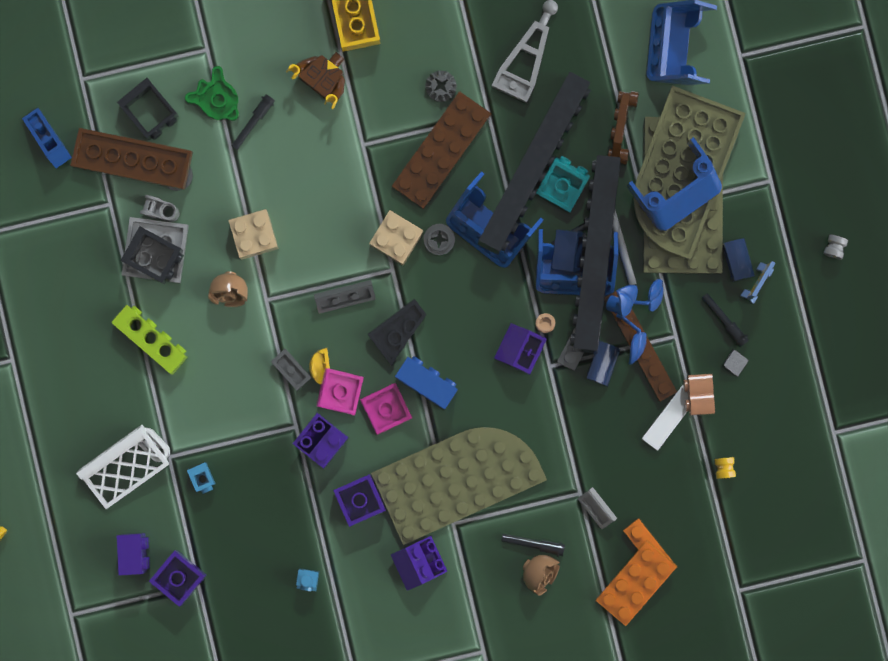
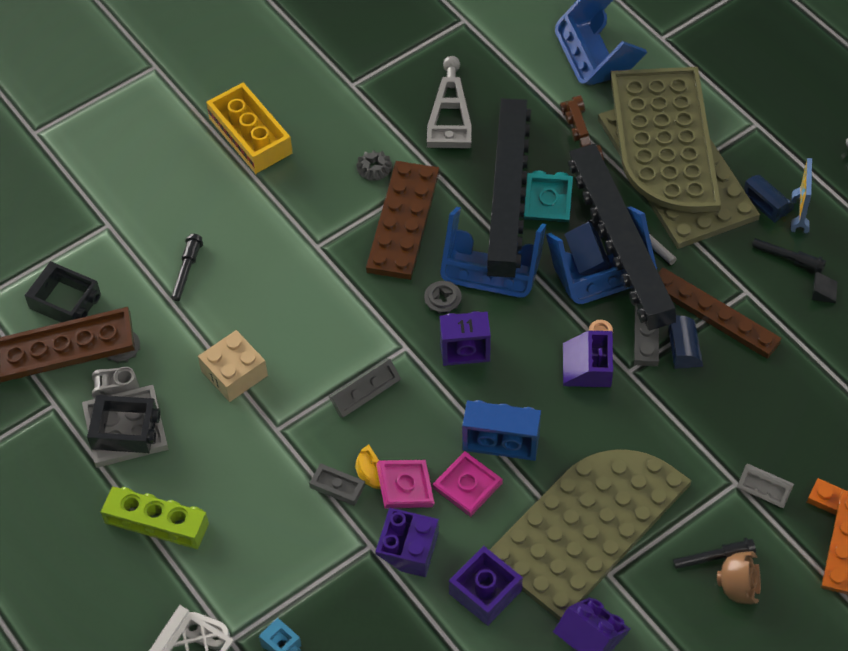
camera: 20 degrees left, 30 degrees down
green tile [185,66,239,121] -> none
medium nougat cylinder [208,271,248,307] -> none
reddish brown torso [286,52,345,109] -> none
black wing [368,299,427,366] -> none
tan brick [369,210,423,266] -> none
blue plant [606,279,664,365] -> none
blue windscreen [627,137,722,231] -> none
white tile [642,379,688,451] -> none
nougat brick [683,374,715,415] -> none
none -> dark purple brick [440,311,491,366]

